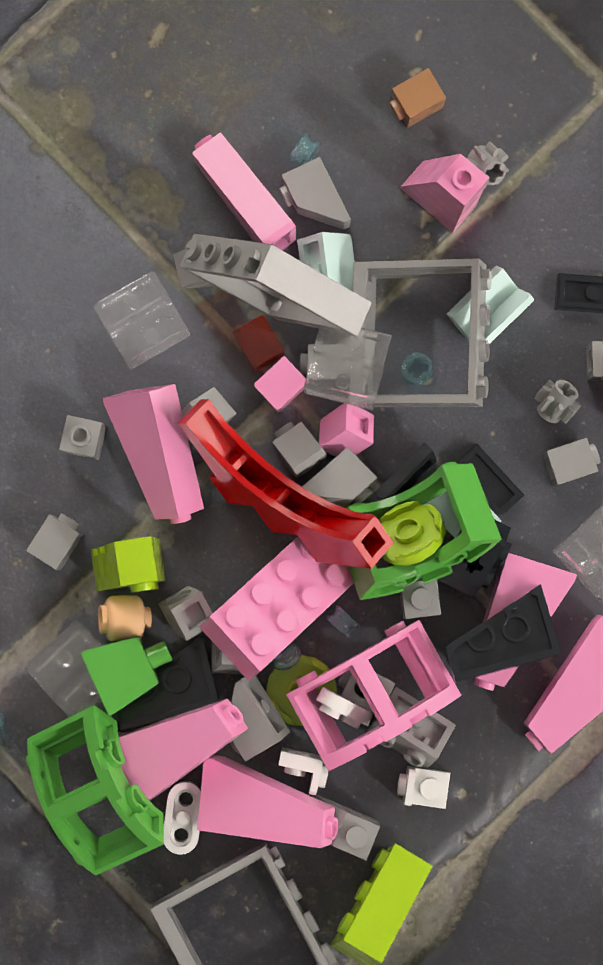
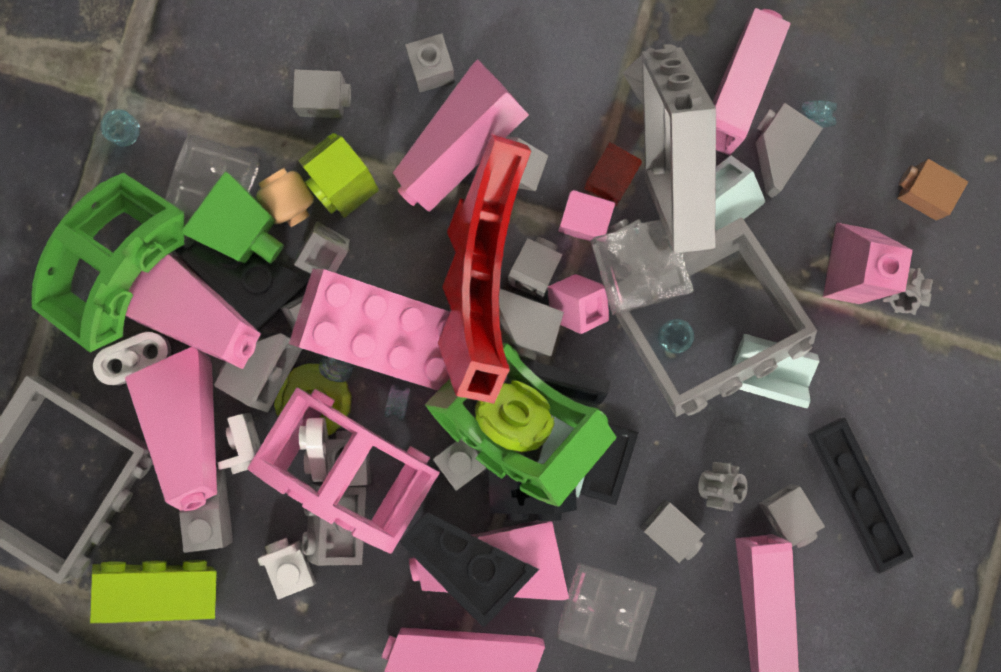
camera: 60 degrees right, 0 degrees up
clear slope [93,270,191,370] -> none

